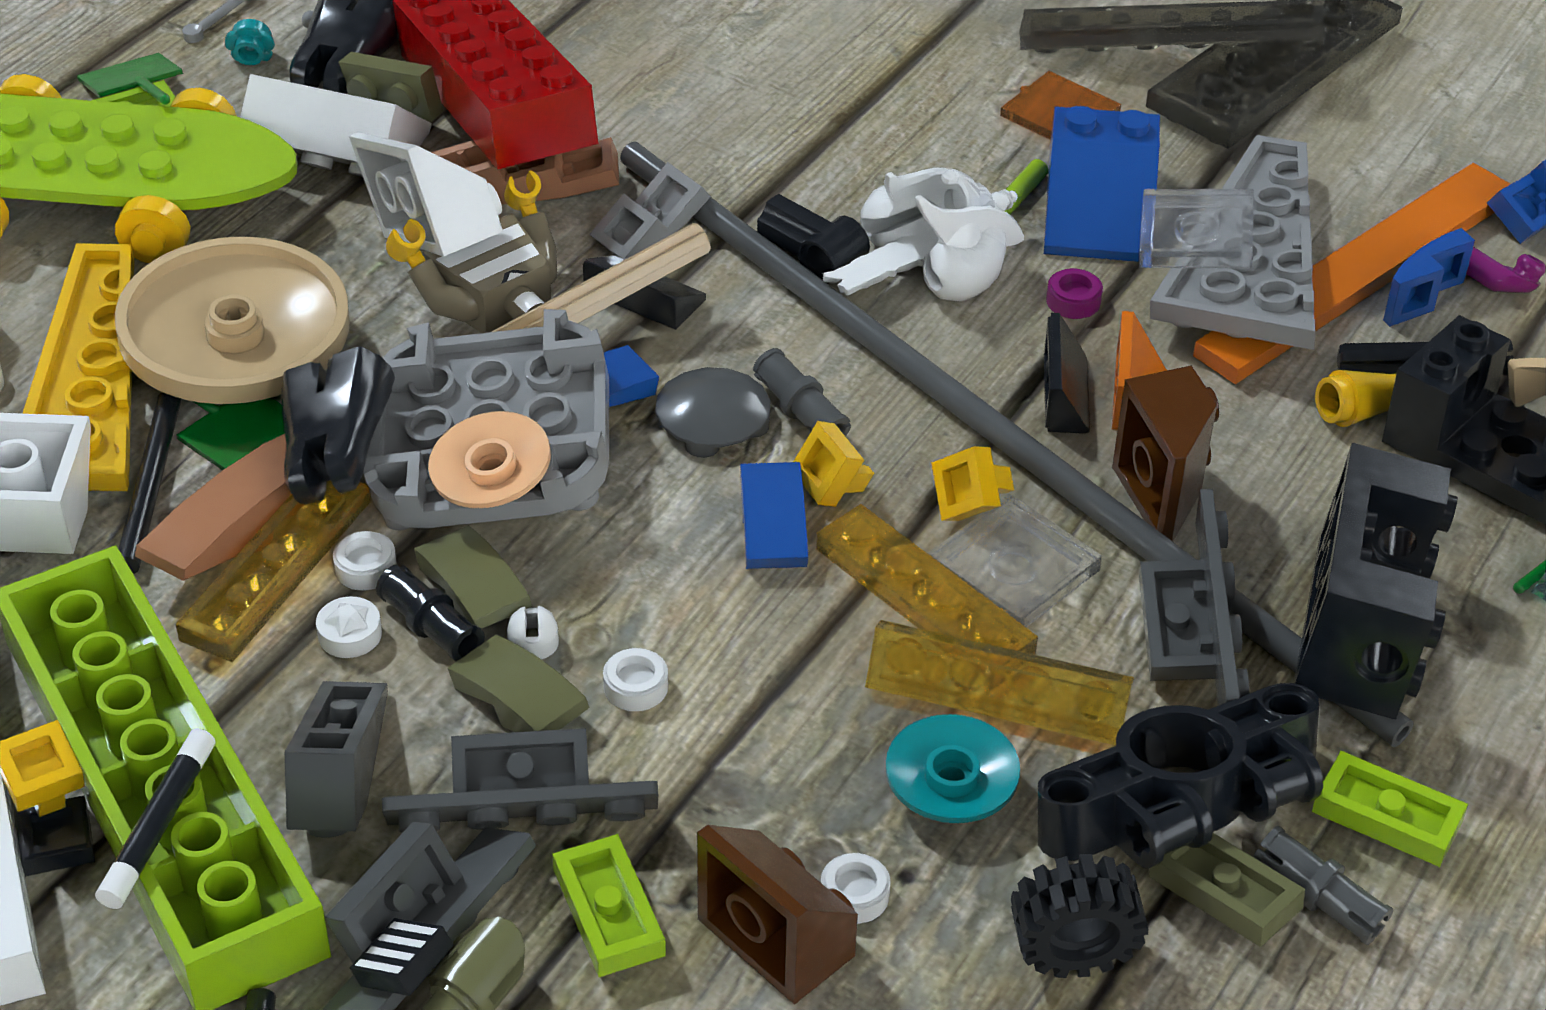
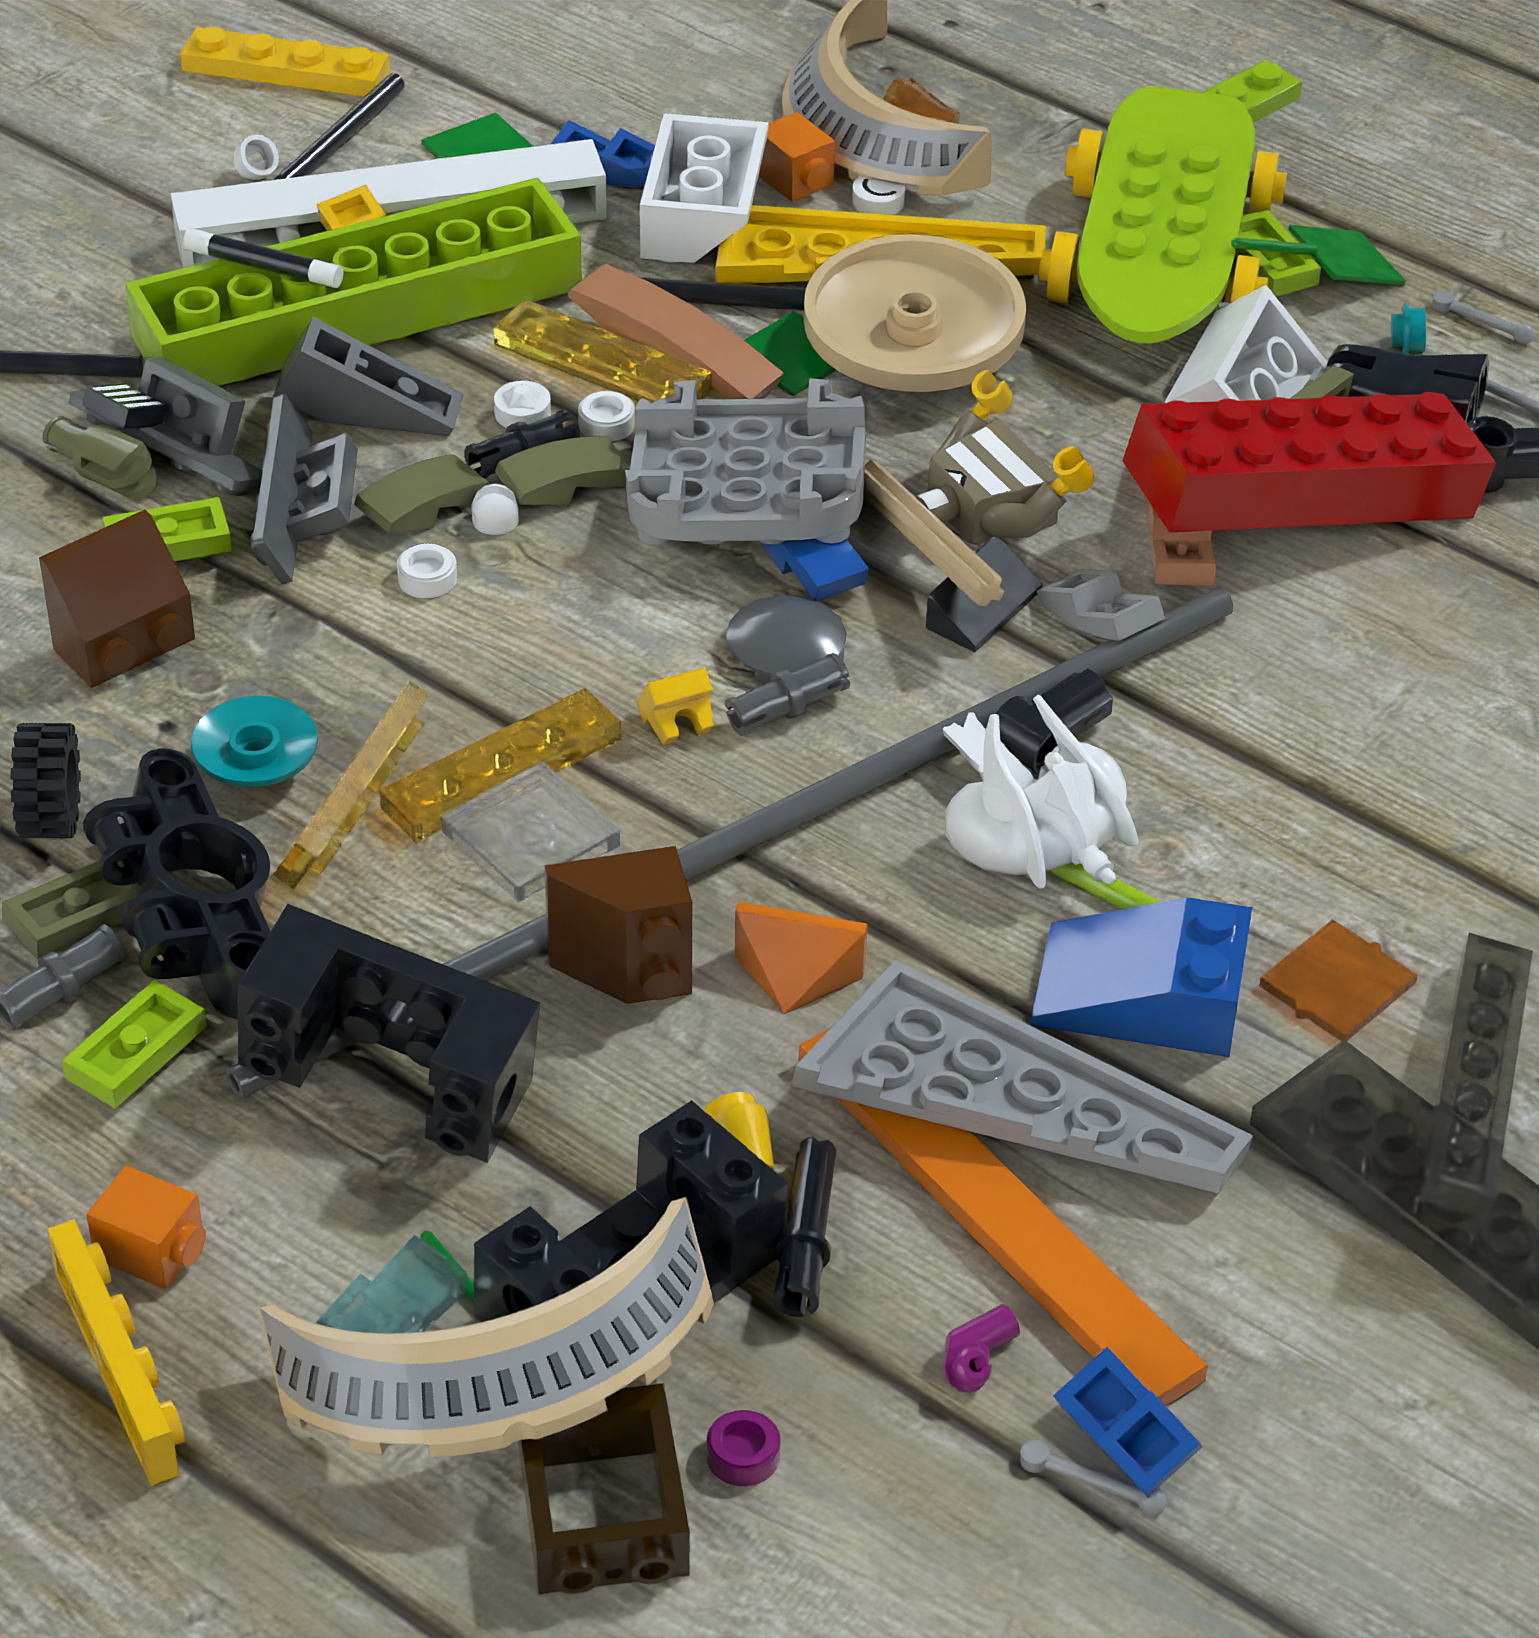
camera: 95 degrees right, 0 degrees up
black piece [281,346,395,505] -> none
white slope [349,132,503,257] -> none
light nougat dish [428,411,551,508] -> none
blue slope [740,462,808,569] -> none
white tile [821,853,890,924] -> none
yellow tile [931,446,1014,521] -> none
black slope [1043,313,1090,434] -> none
magenta tile [1046,268,1103,319] -> none
clear tile [1139,189,1254,269] -> none
dark grey bracket [1139,489,1250,706] -> none
blue slope [1383,228,1475,327] -> none

